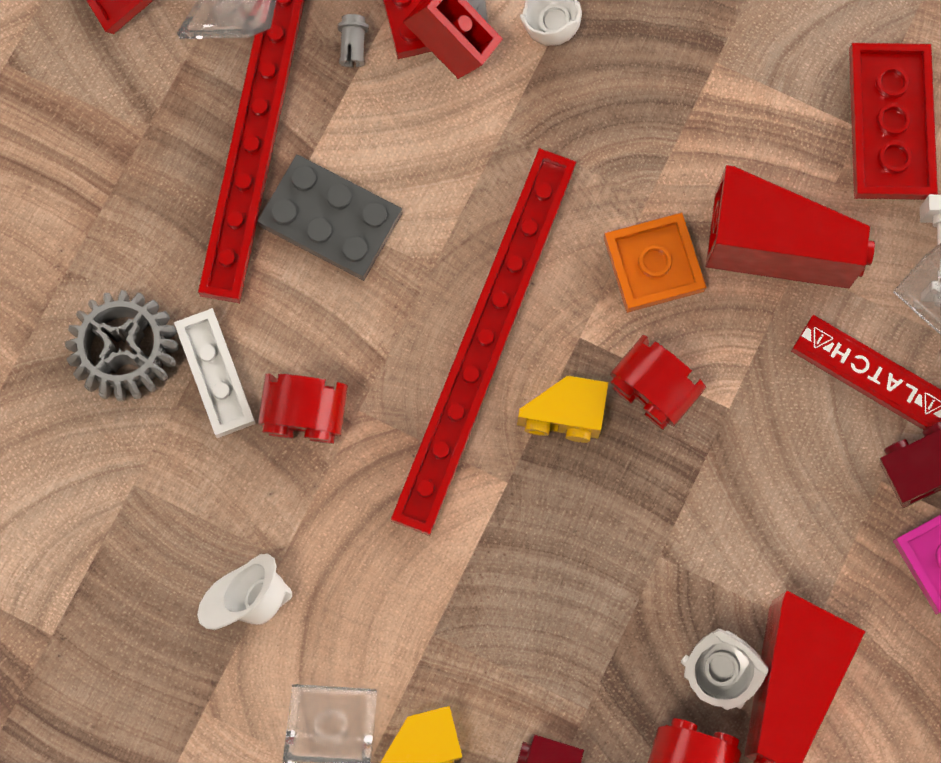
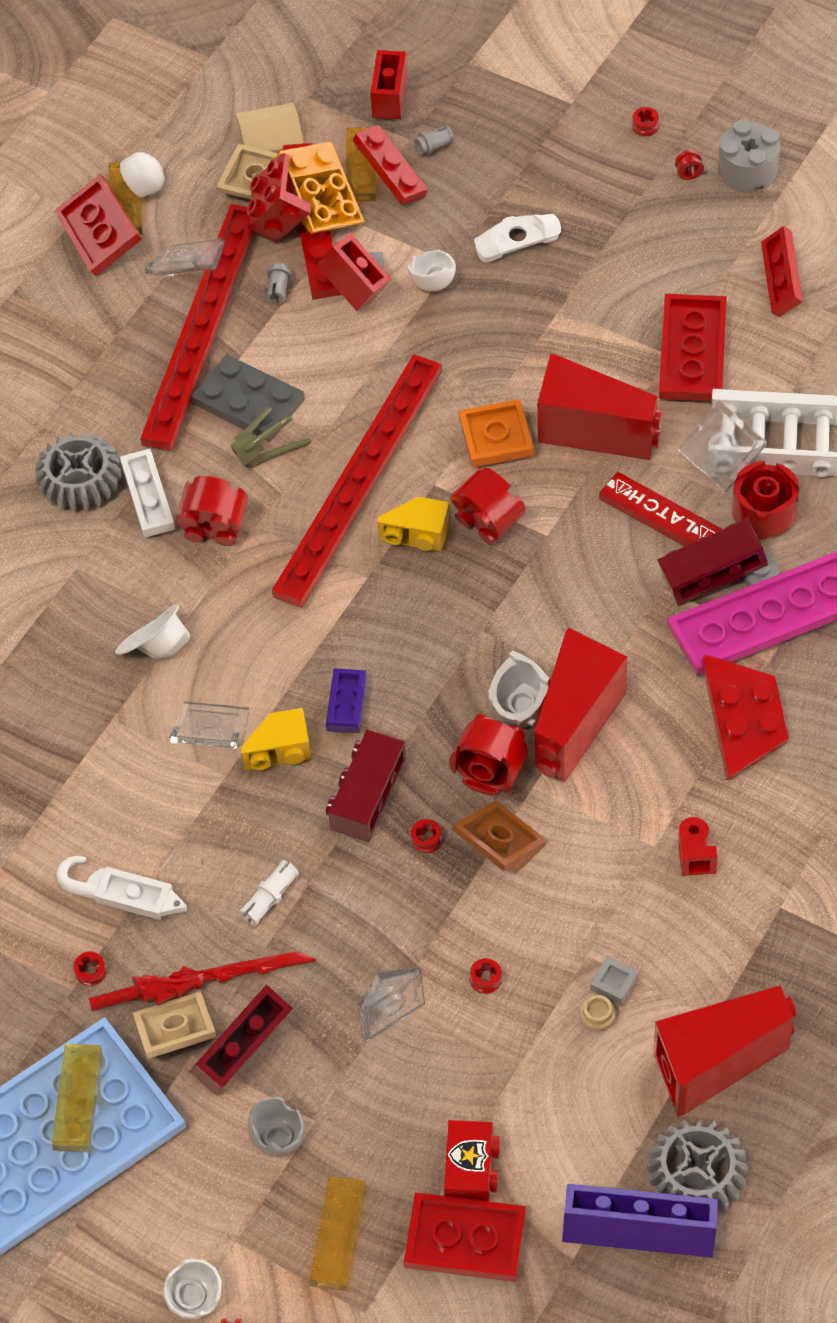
camera: 10 degrees right, 20 degrees down
none -> olive plant [230,407,311,467]
none -> dark purple plate [326,668,367,733]

